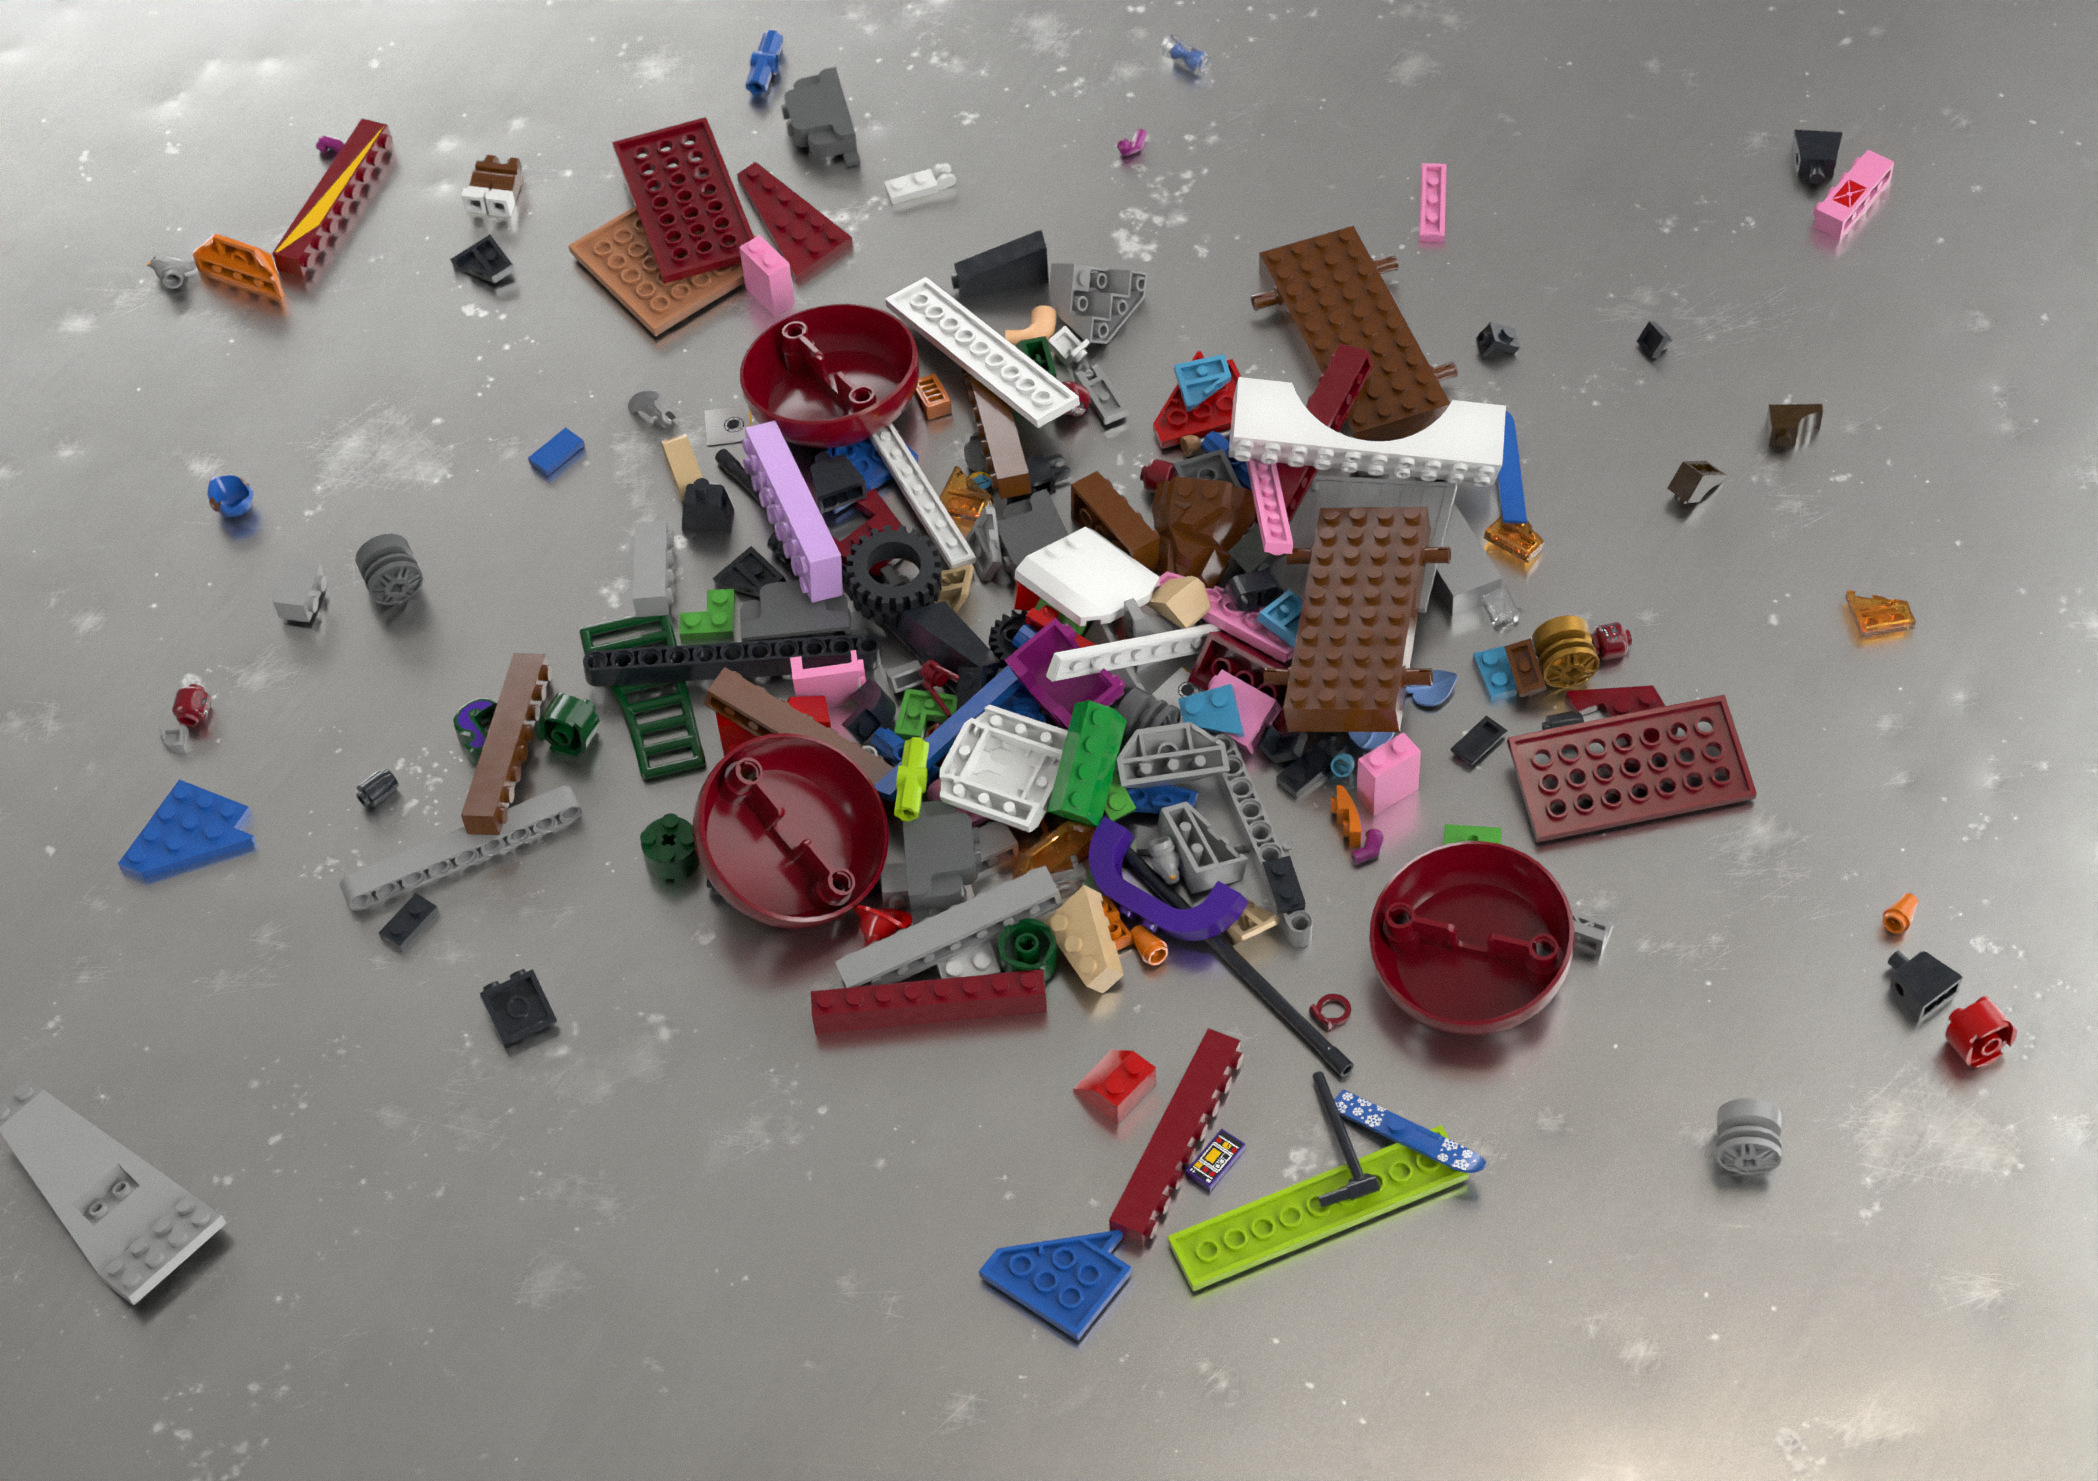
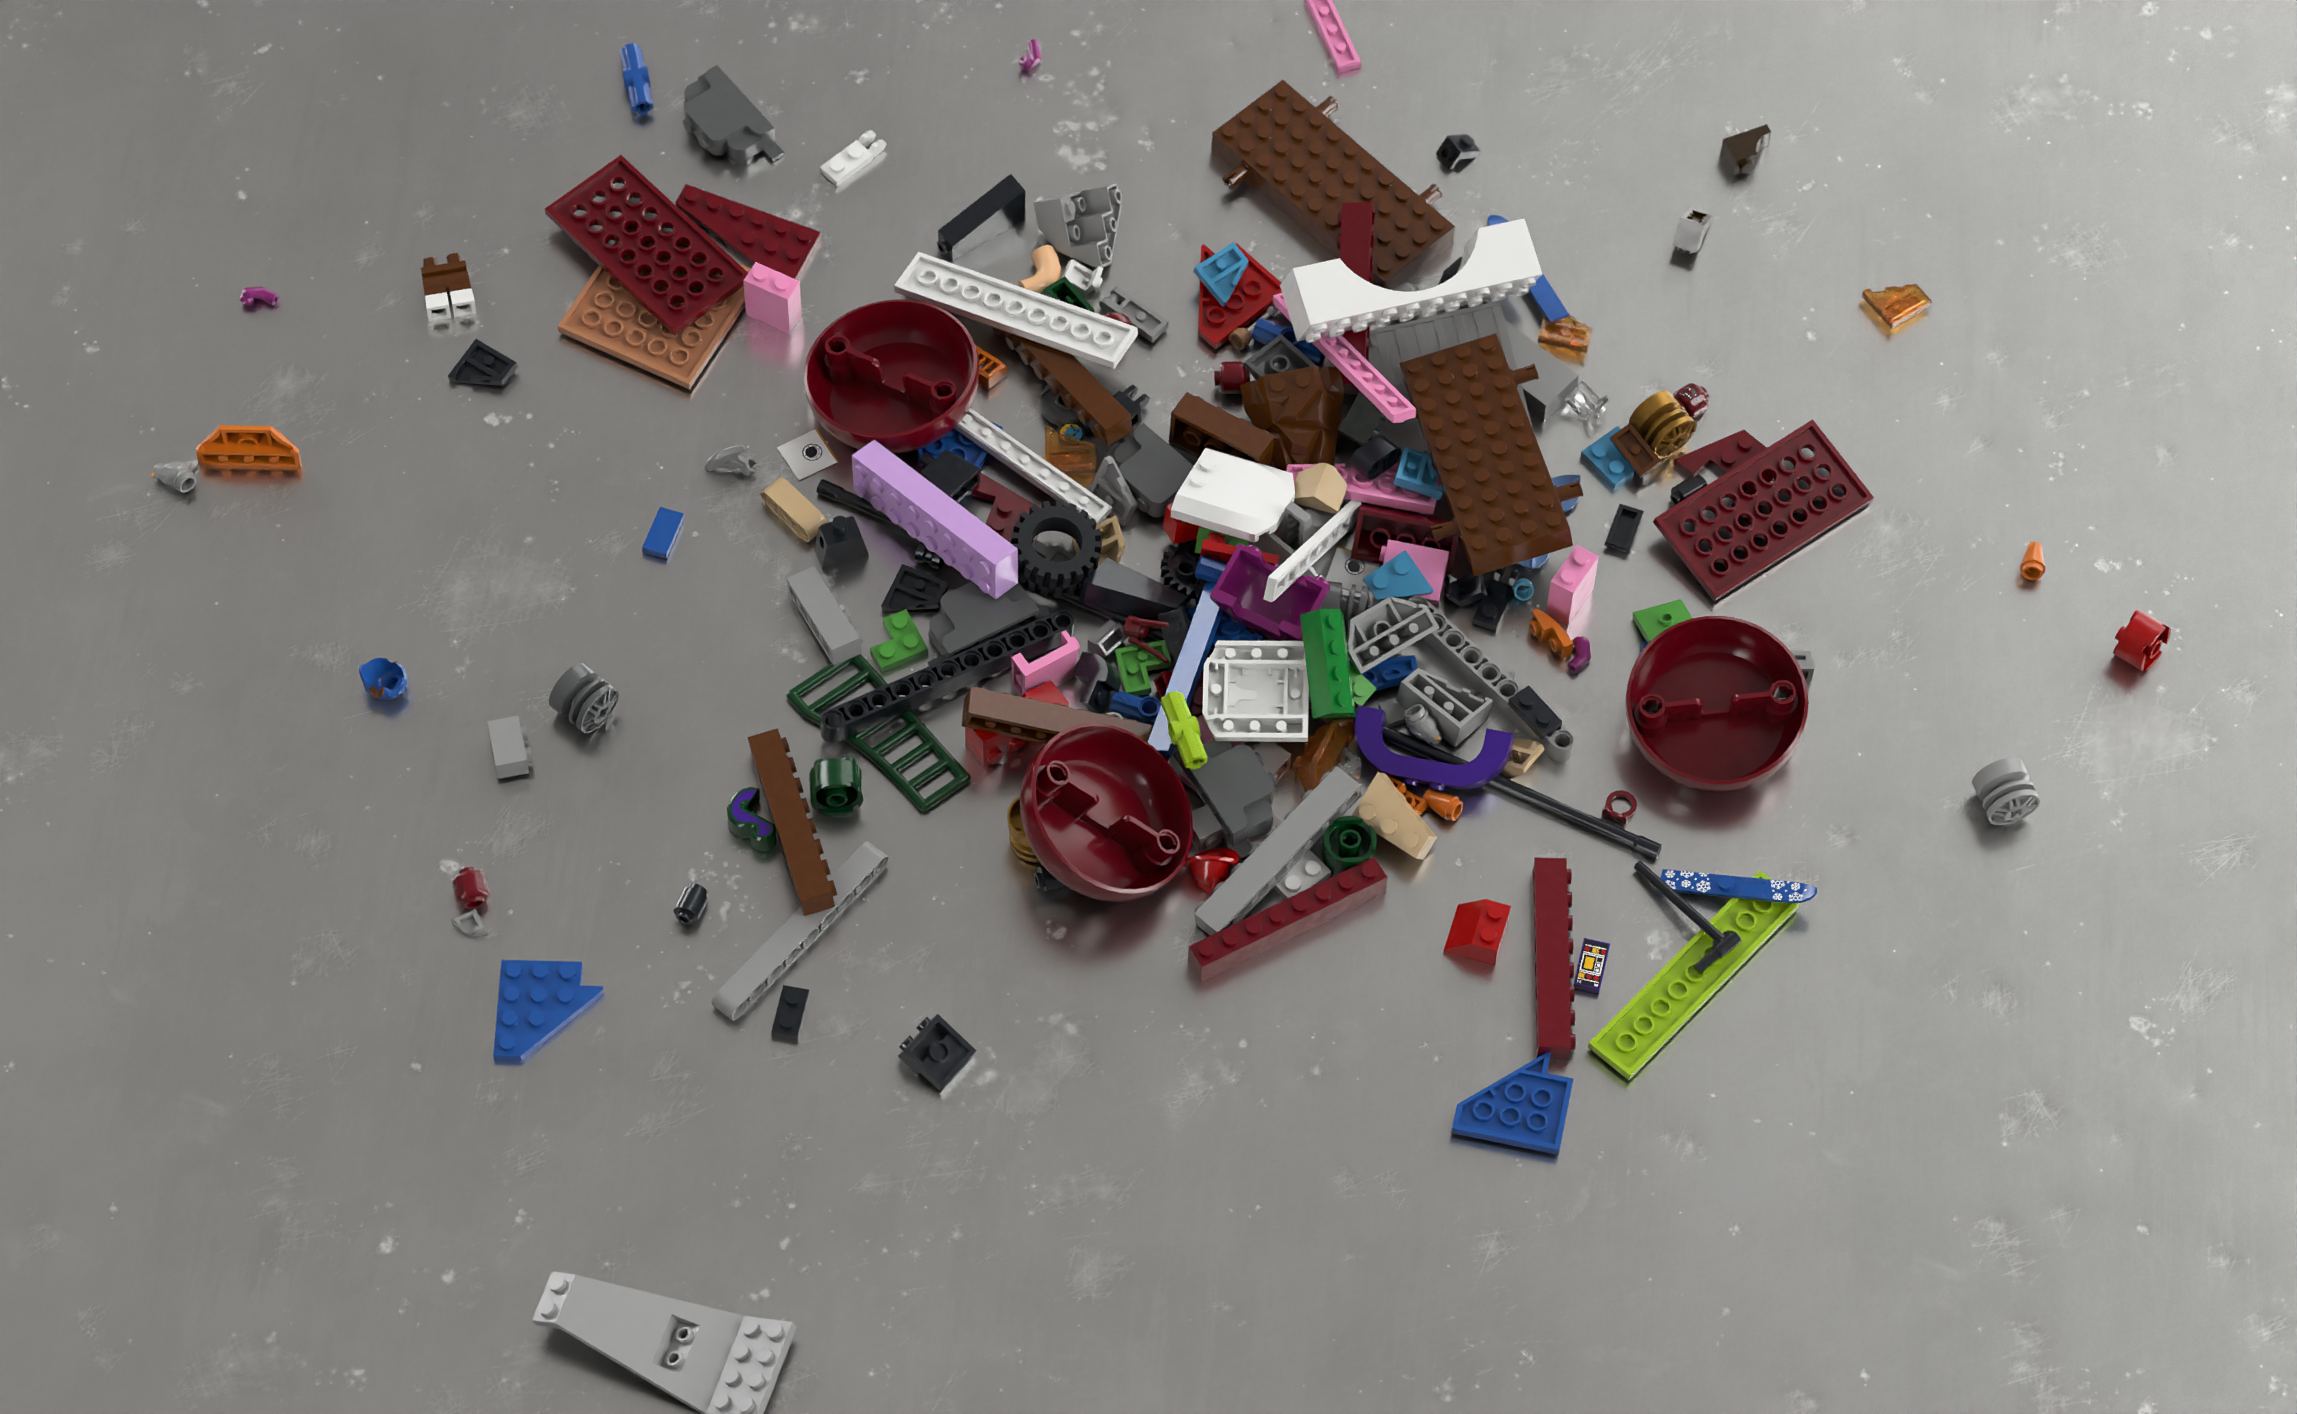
camera: 30 degrees left, 5 degrees up
dark red brick [272,118,392,277] -> none
dark green brick [640,813,700,881] -> none
black tile [1636,321,1673,358] -> none
black torso [1887,950,1963,1022] -> none

